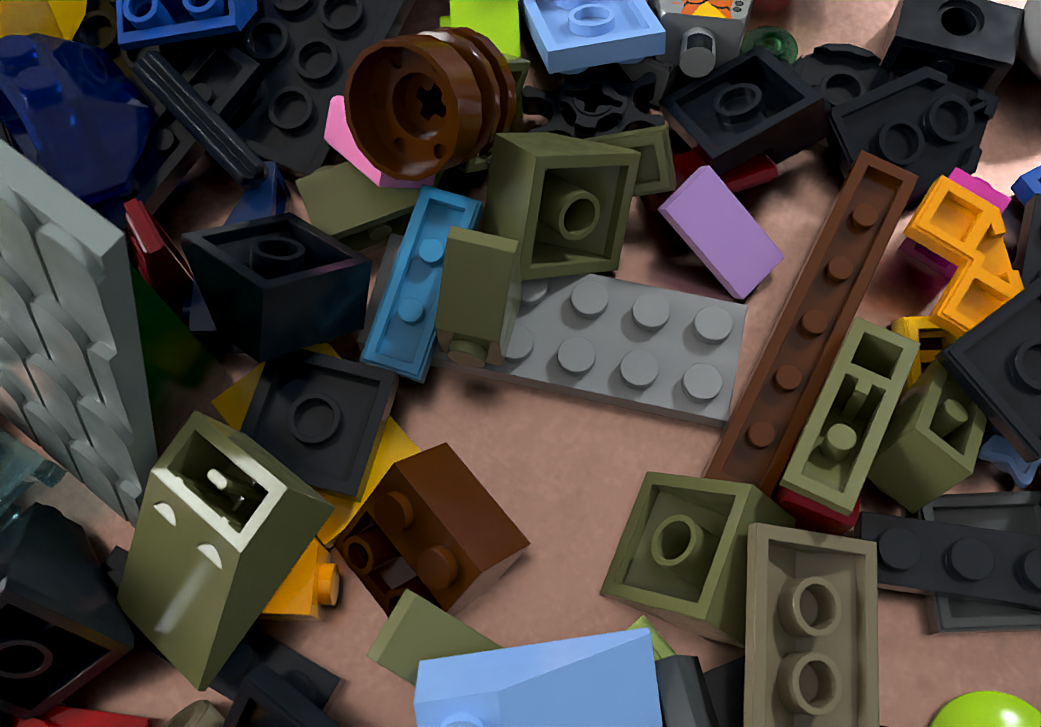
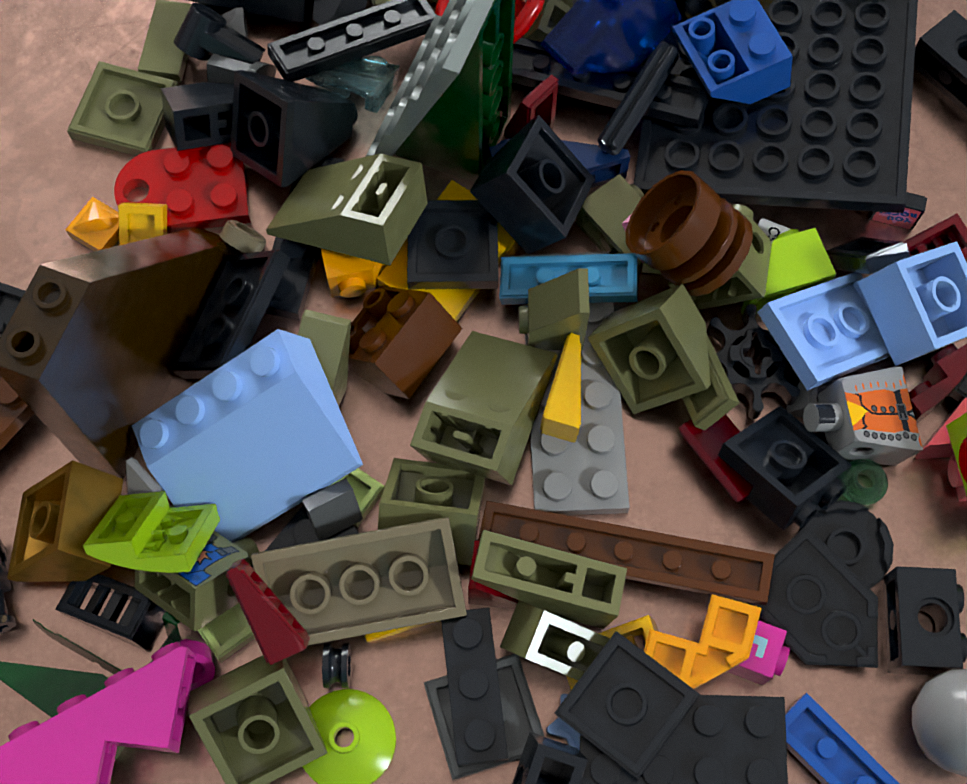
camera: 70 degrees right, 0 degrees up
lavender tile [657,165,785,299] -> none
none -> olive slope [410,331,558,485]
none -> yellow slope [540,333,581,442]

